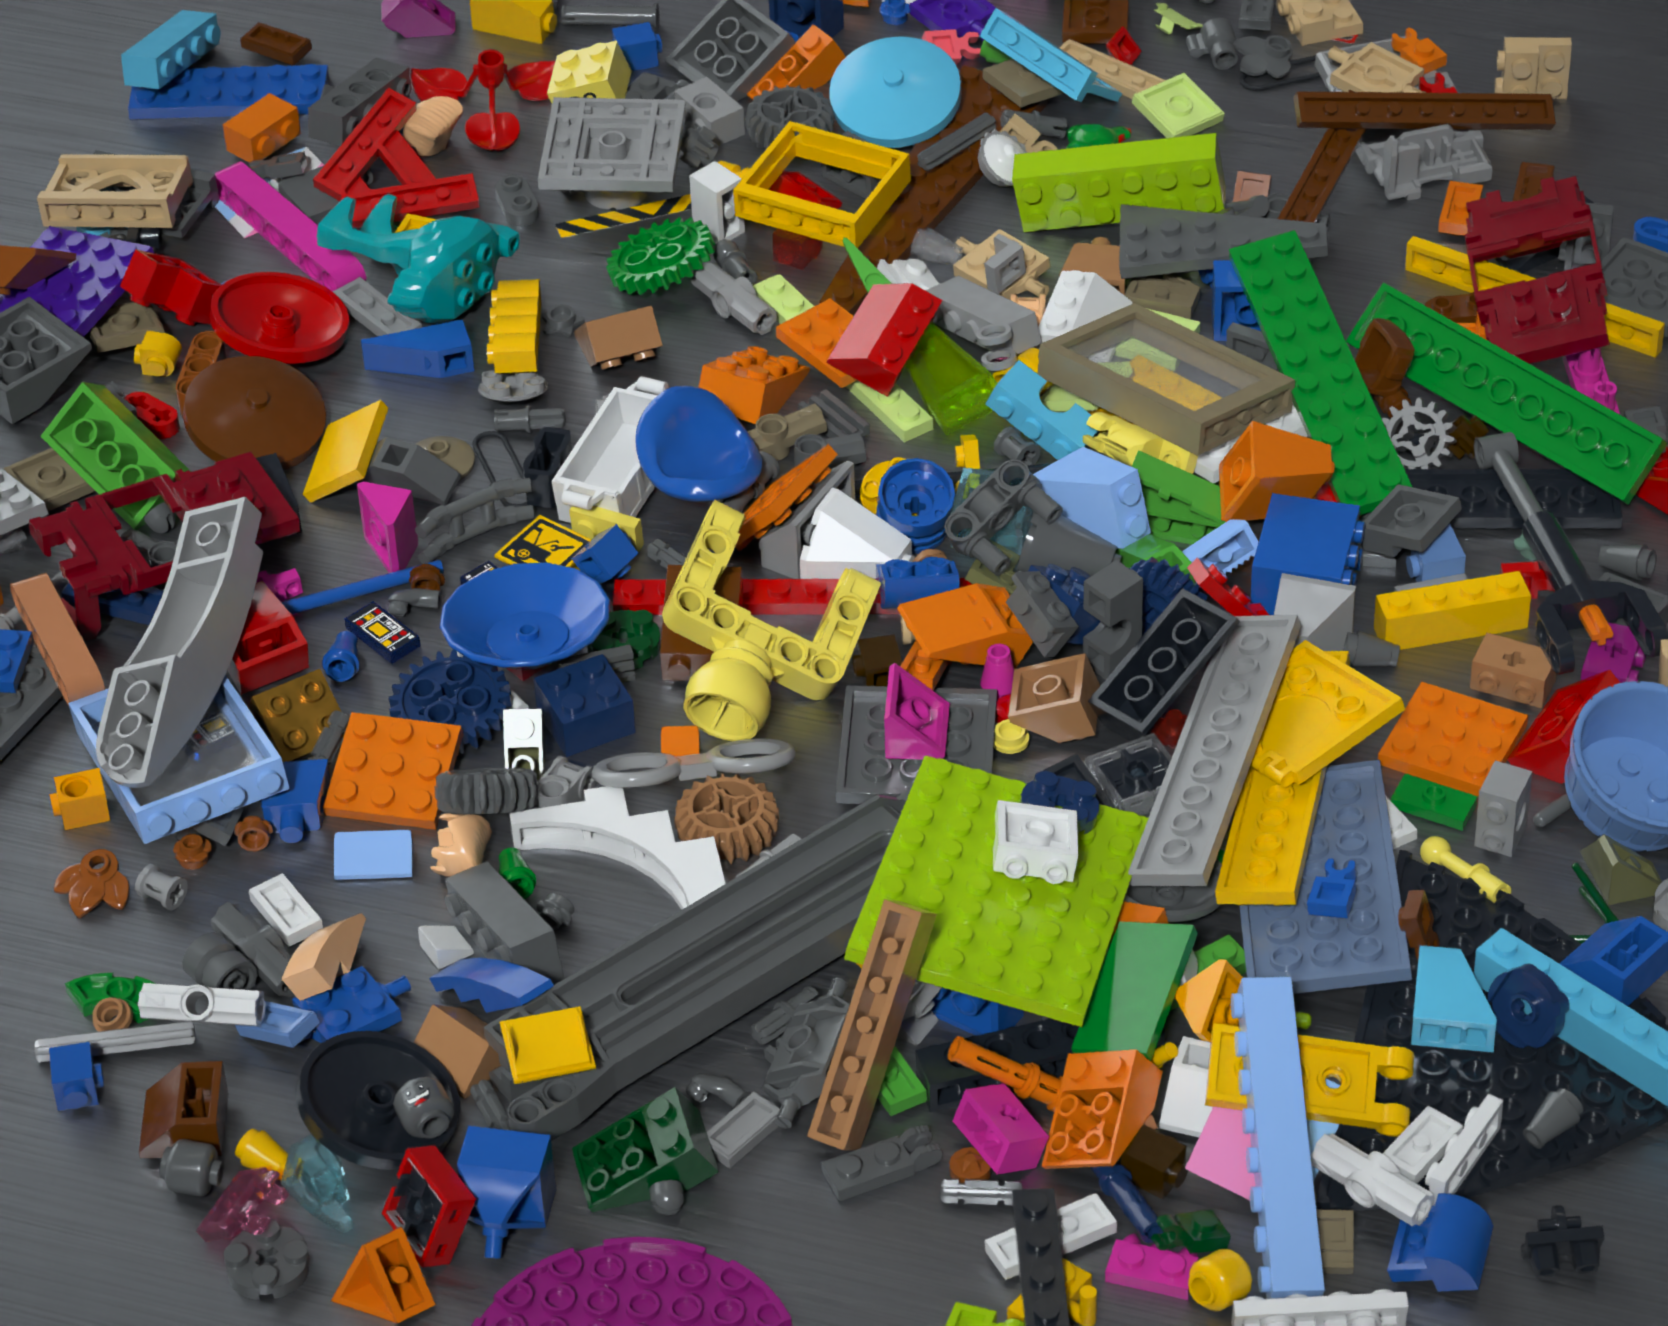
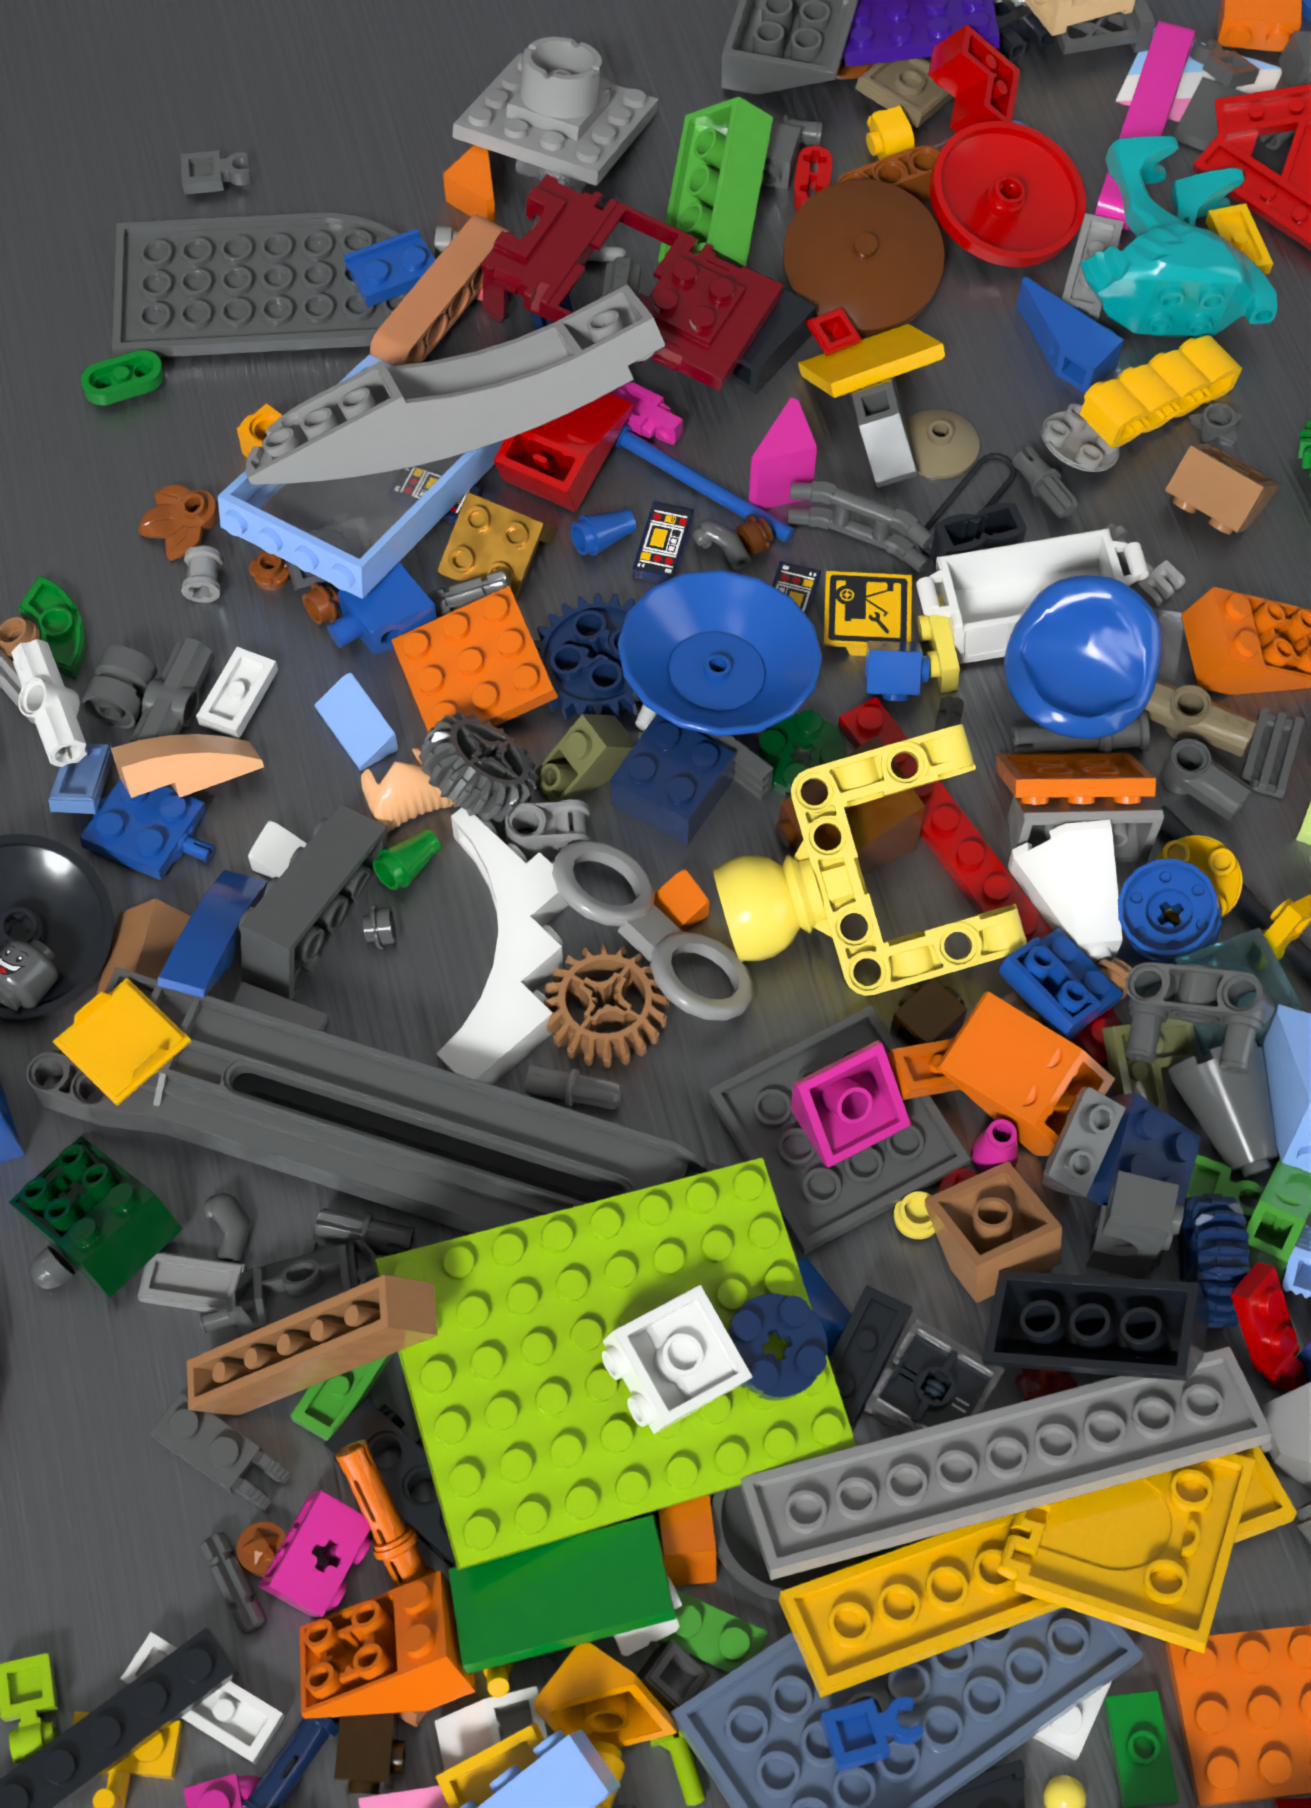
camera: 55 degrees right, 20 degrees up
dark tan plate [3,448,95,511] -> none
none -> red slope [806,307,862,356]

